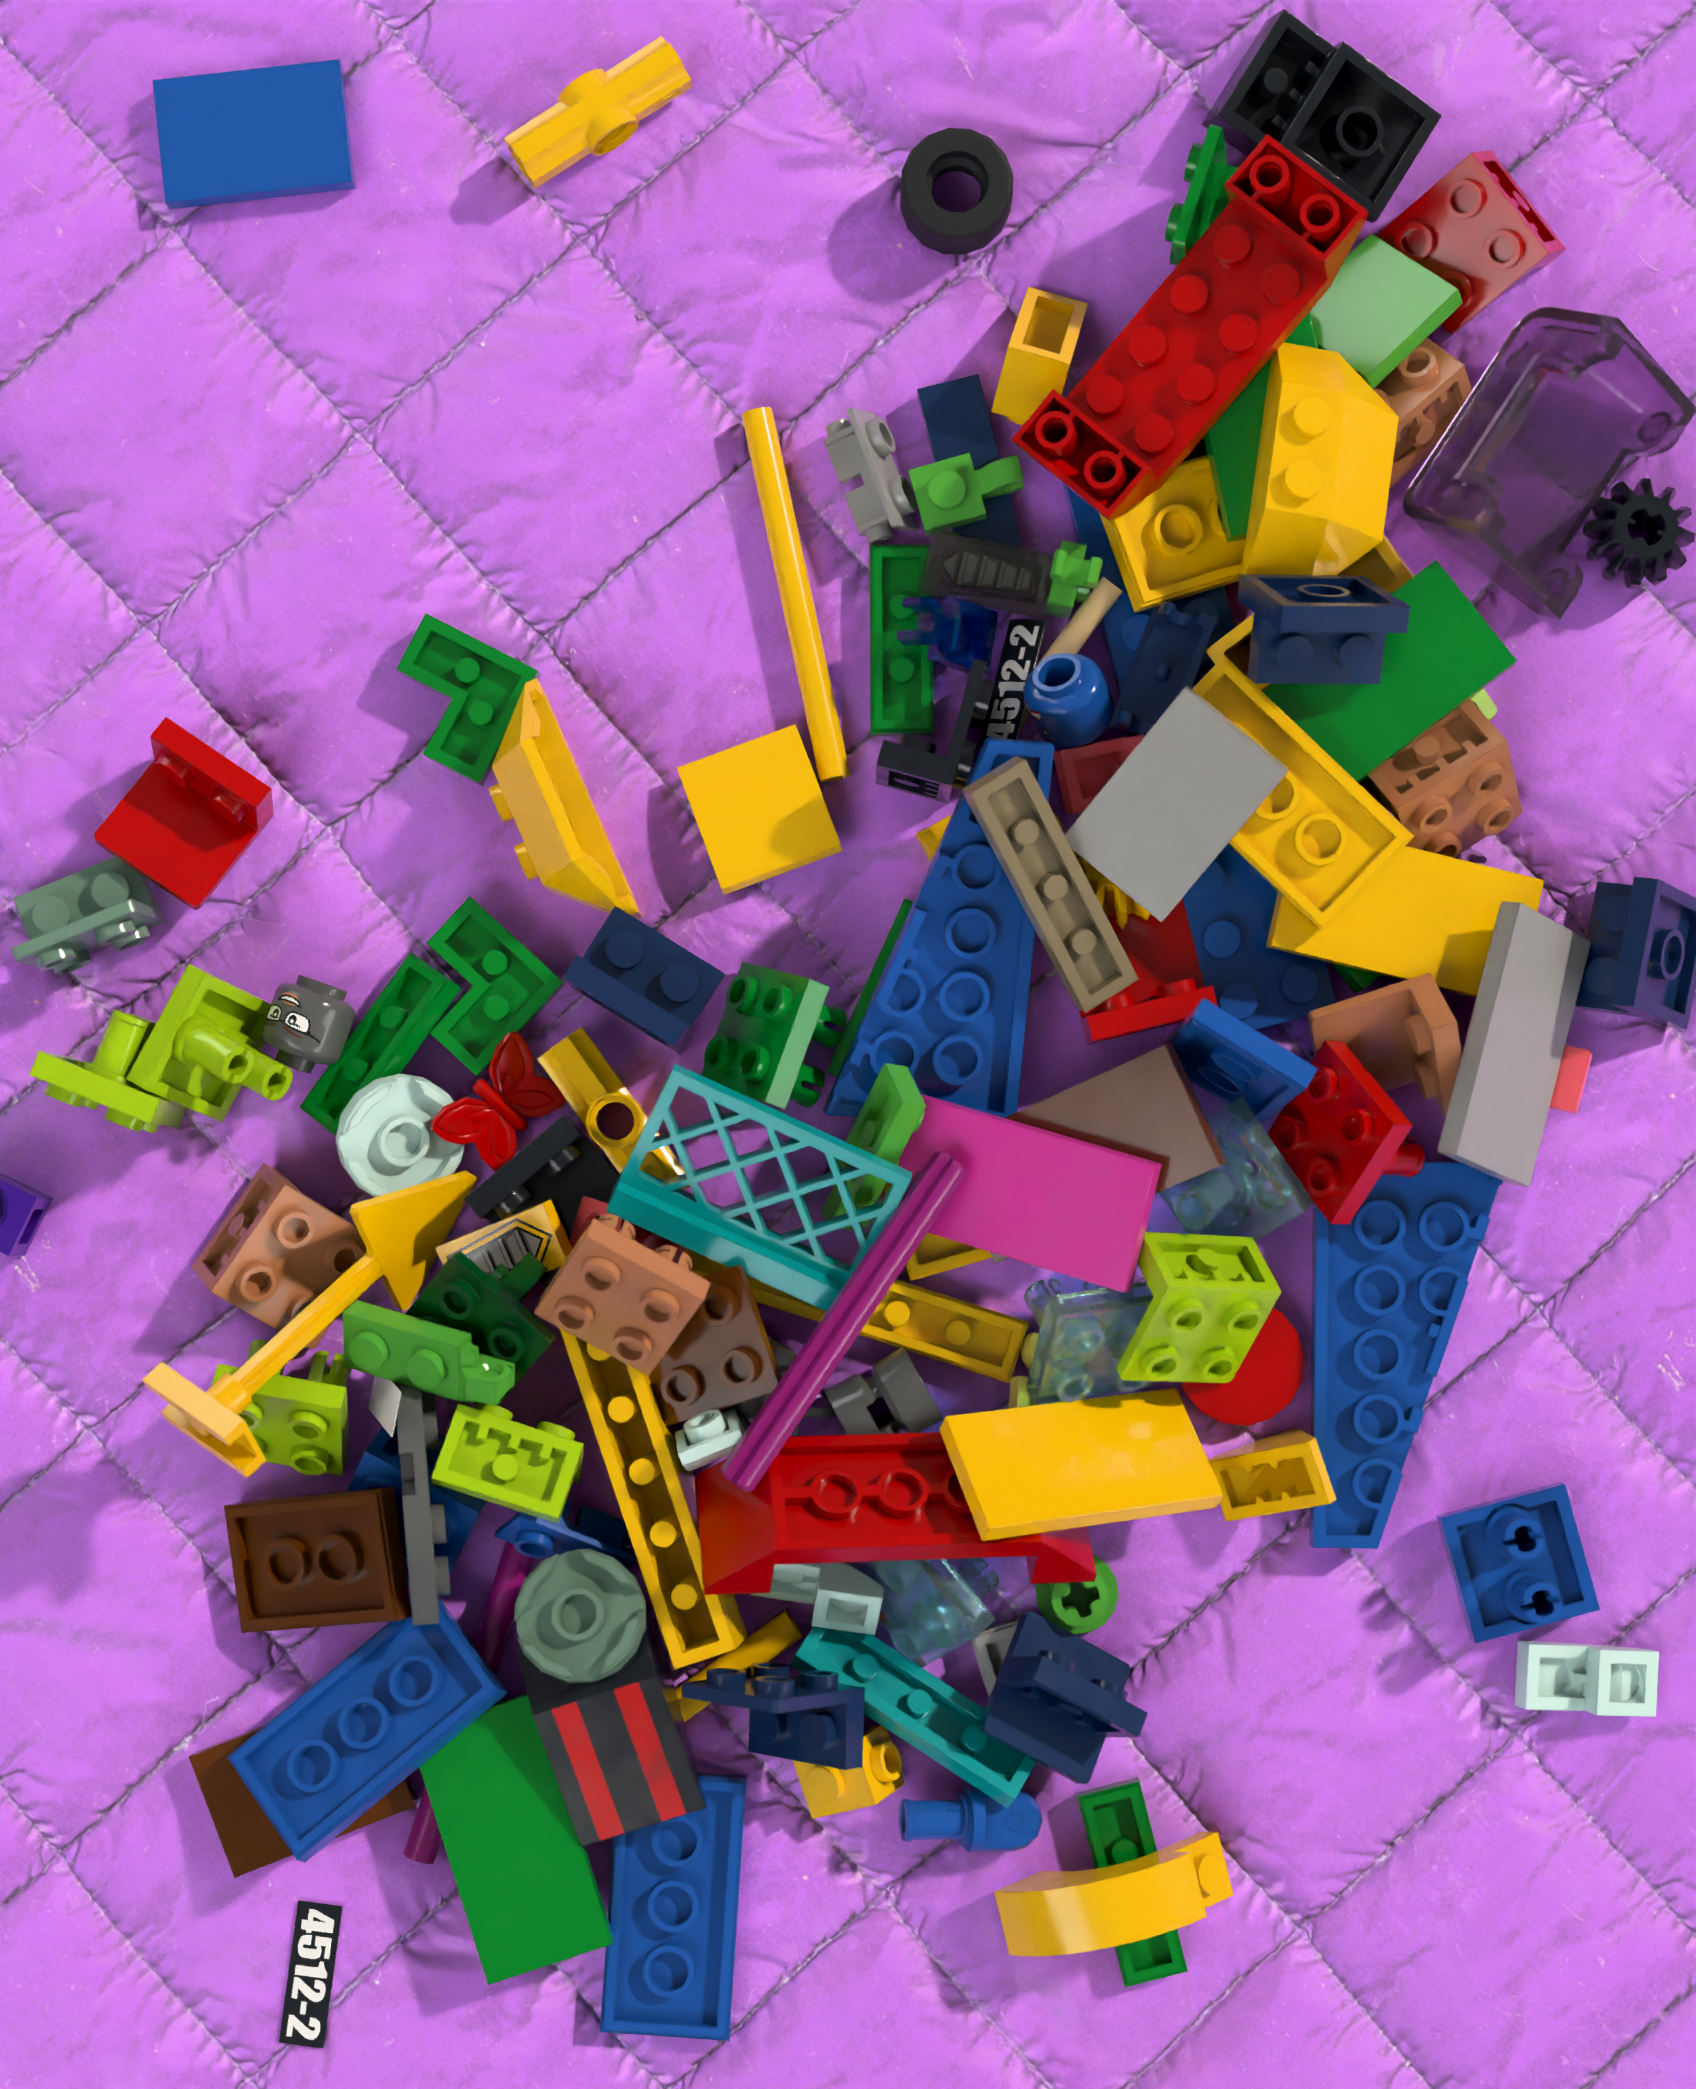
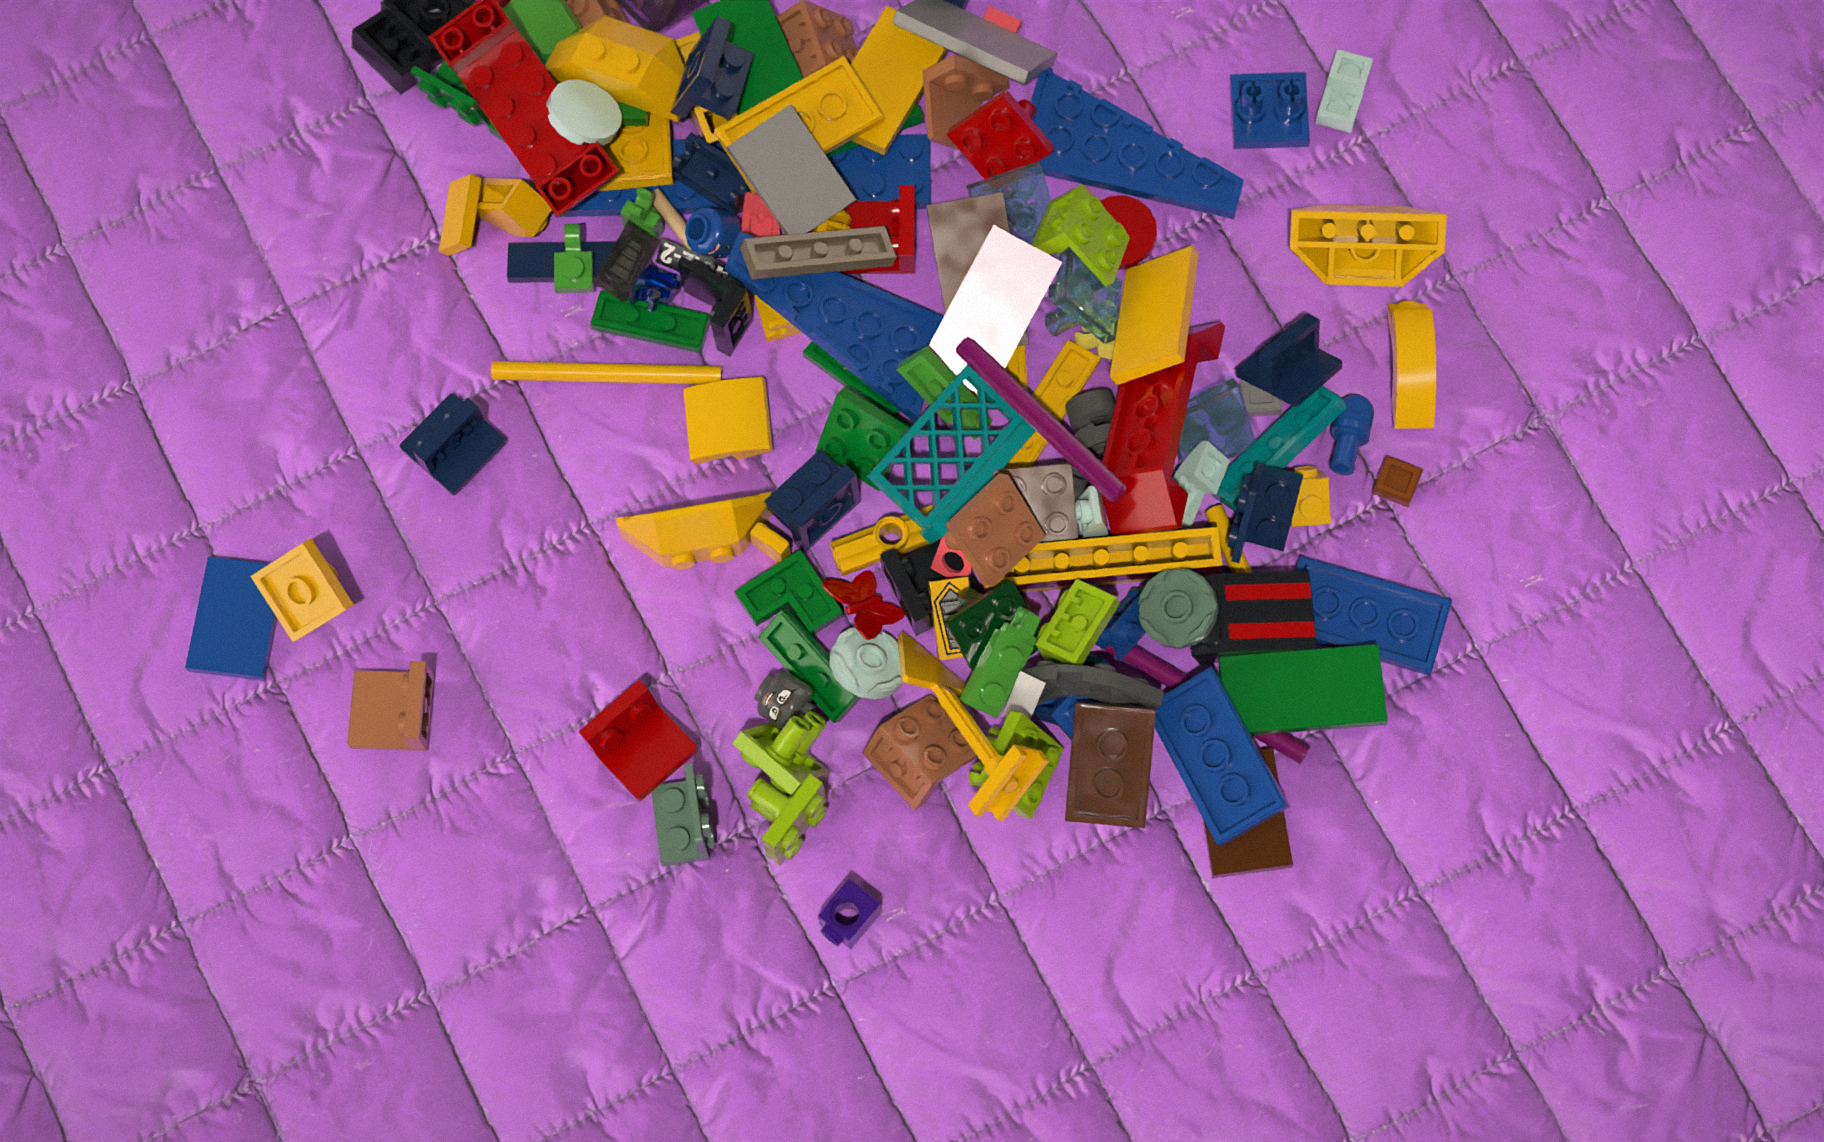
camera: 75 degrees left, 15 degrees down
black sticker [279,1900,343,2048] -> none
green plate [396,613,541,786] -> none
yellow piece [504,36,692,189] -> none
light grey hinge [824,408,919,545] -> none
black tyre [900,128,1013,255] -> none
bright green piece [1035,1554,1119,1634] -> none
green tile [1076,1777,1188,1987] -> none
blue tile [1162,998,1318,1124] -> none
yellow slope [1208,1427,1337,1522] -> none
none -> yellow tile [250,538,354,642]
none -> nougat bracket [347,661,434,751]
none -> dark blue bracket [400,393,506,495]
none -> yellow tile [438,174,482,256]
none -> light aqua tile [546,80,622,146]
none -> yellow tile [750,522,791,563]
none -> yellow wedge [1290,204,1447,287]
none -> dark orange tile [1372,455,1423,507]

